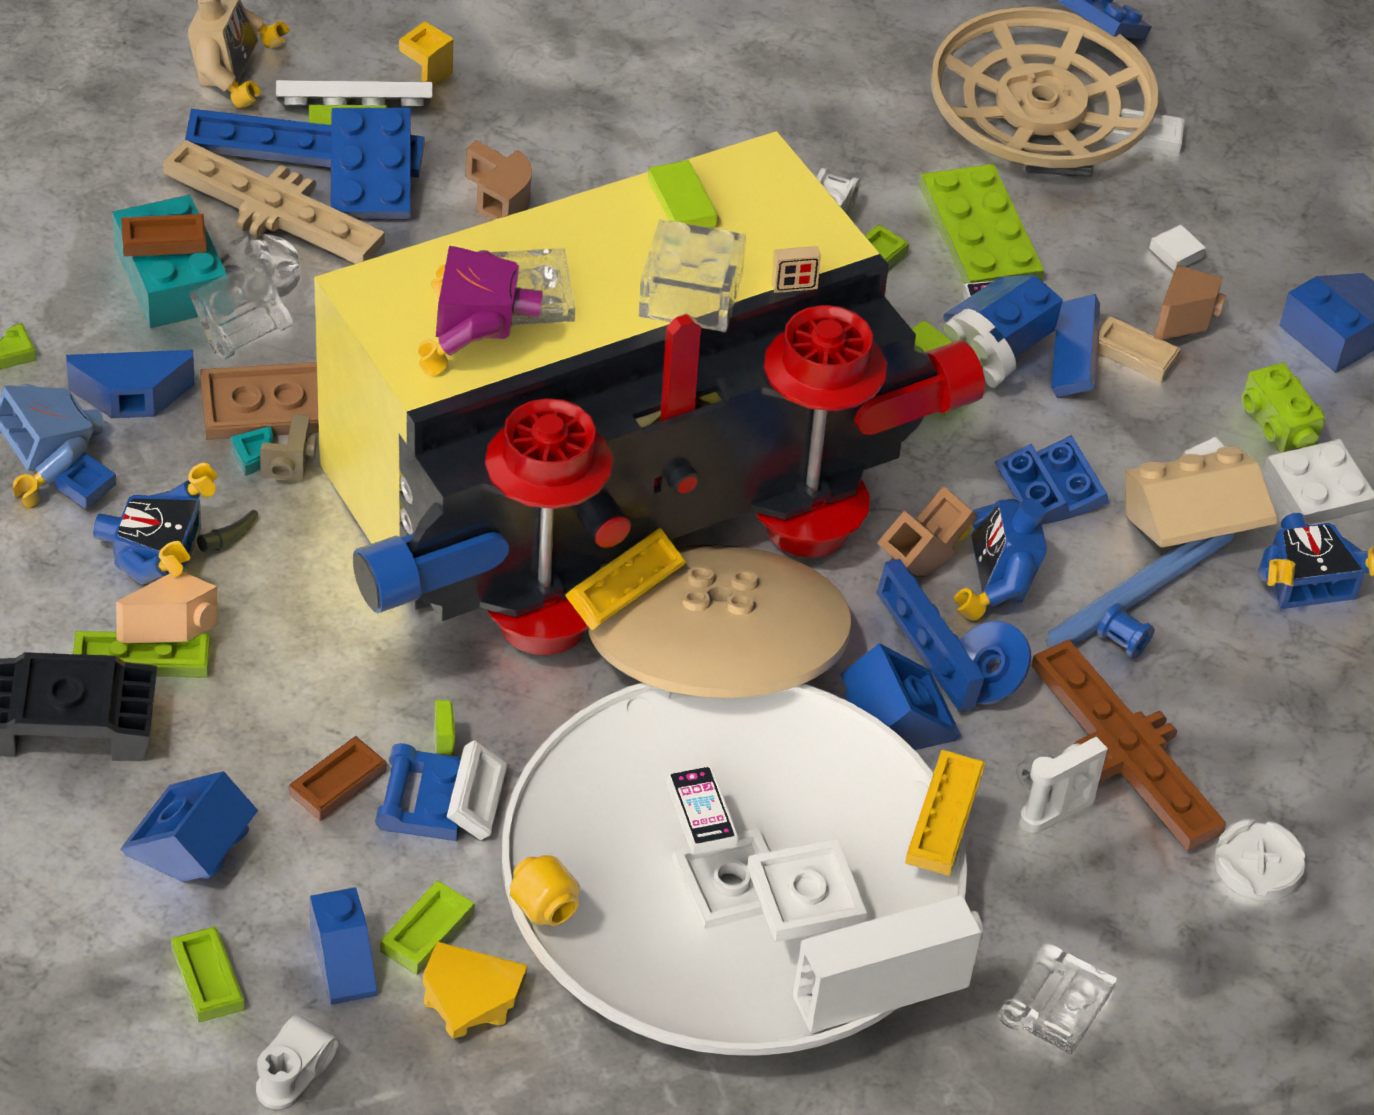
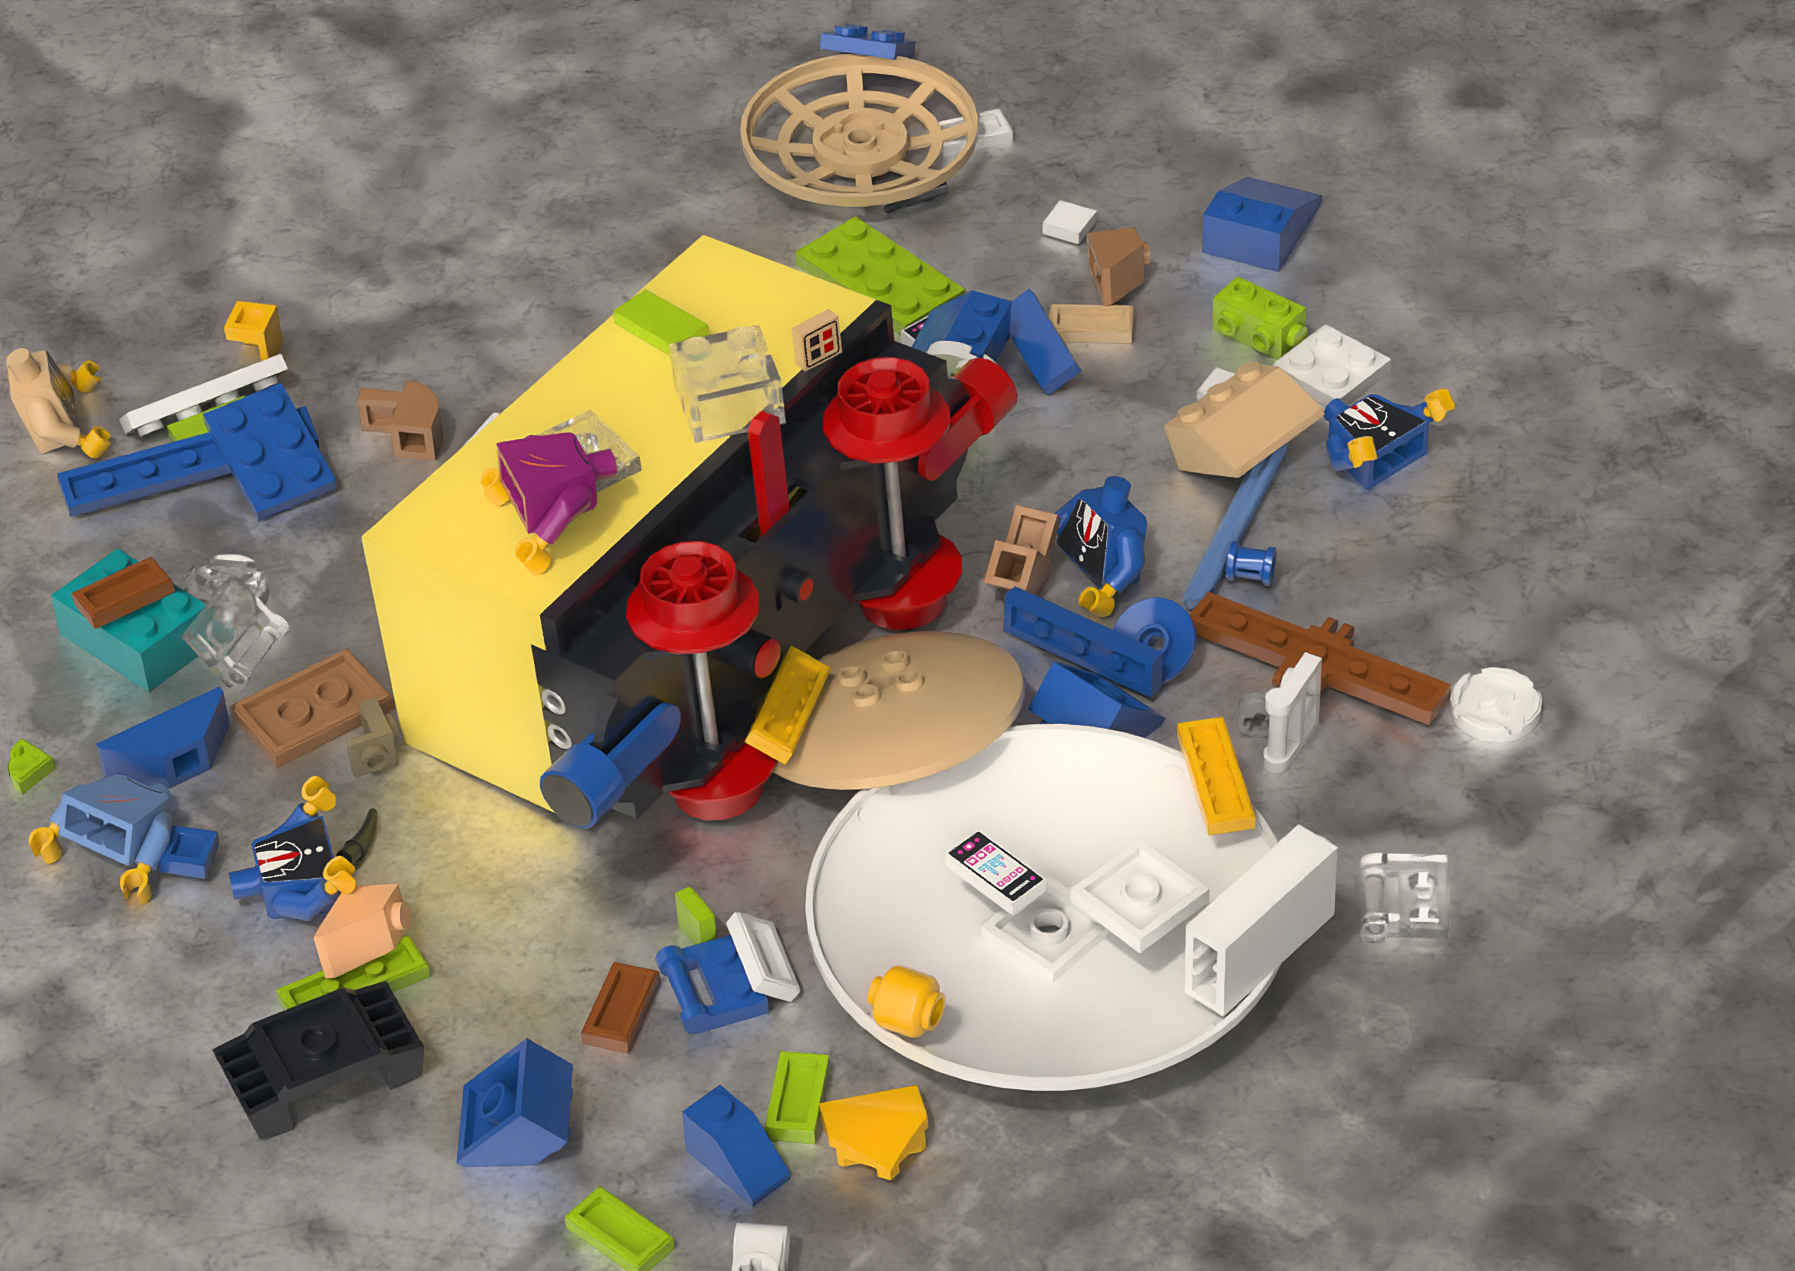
camera: 20 degrees left, 5 degrees down
tan hinge [163,140,385,264] -> none
teal tile [230,426,273,476] -> none
blue slope [994,435,1110,524] -> none

